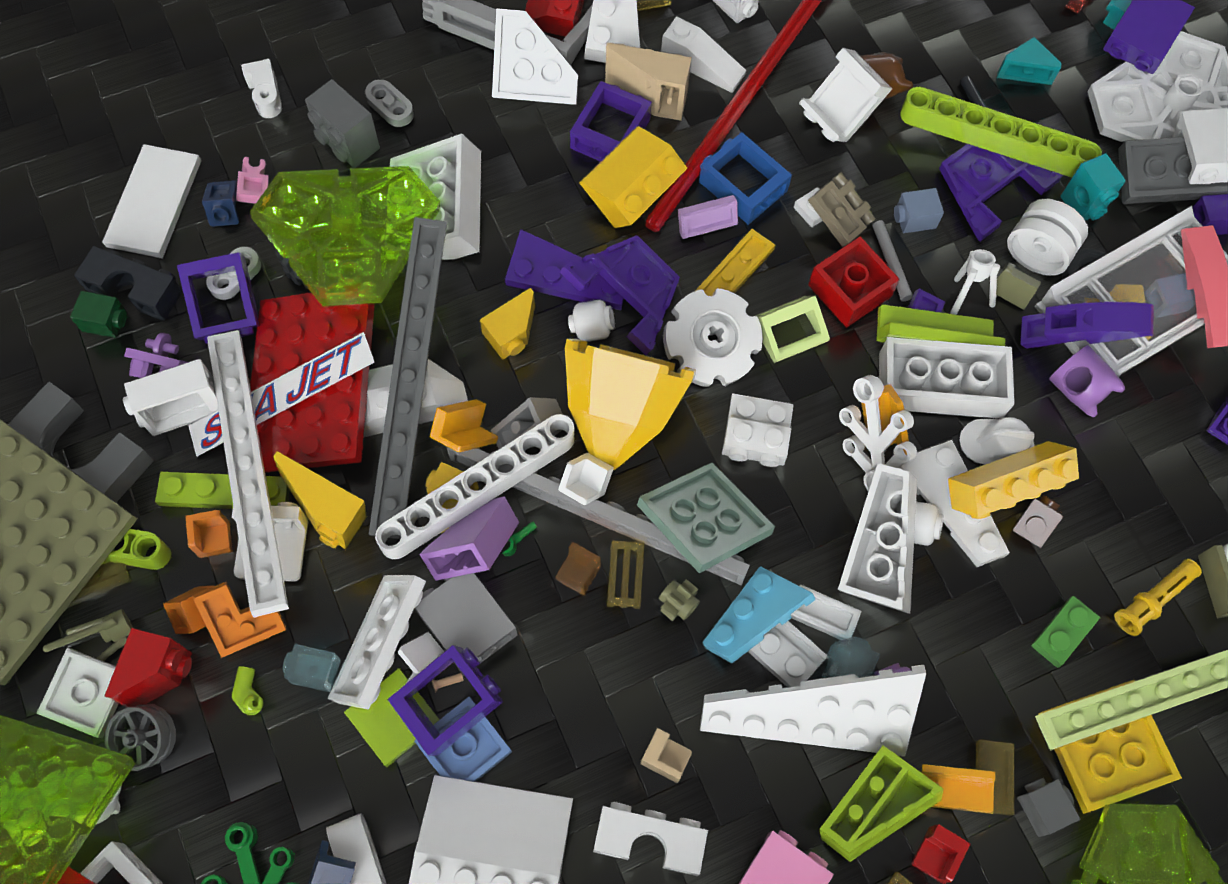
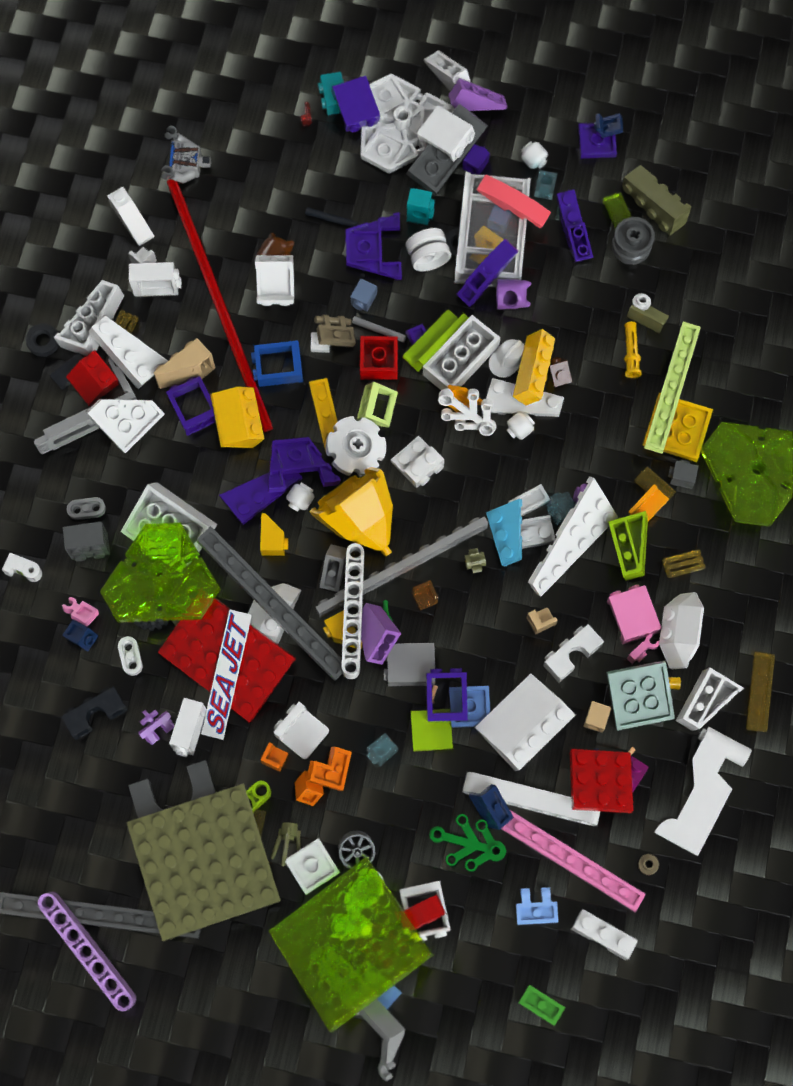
camera: 50 degrees left, 5 degrees up
dark green brick [70,291,127,338] -> none
white tile [102,144,201,258] -> none
red slope [104,628,192,708] -> none
lime plate [155,472,290,509] -> none
dark purple window [177,252,259,344] -> none
white plate [207,330,289,618] -> none
lime arm [232,667,264,715] -> none
yellow slope [273,451,367,549] -> none
white plate [328,575,426,710] -> none
white panel [398,632,444,683] -> none
light orange panel [430,399,498,452] -> none
white panel [558,453,614,505] -> none
clear yellow tile [607,541,644,609] -> none
sand green plate [637,463,775,573] -> none
white slope [661,16,746,93] -> none
lavender tile [678,195,738,239] -> none
white wedge [838,463,917,614] -> none
lime beam [900,87,1102,177] -> none
red panel [912,824,971,884] -> none
white plant [950,249,1000,315] -> none
olive tile [996,262,1041,309] -> none
teal slope [997,37,1061,85] -> none
bright green plate [1031,596,1100,668] -> none

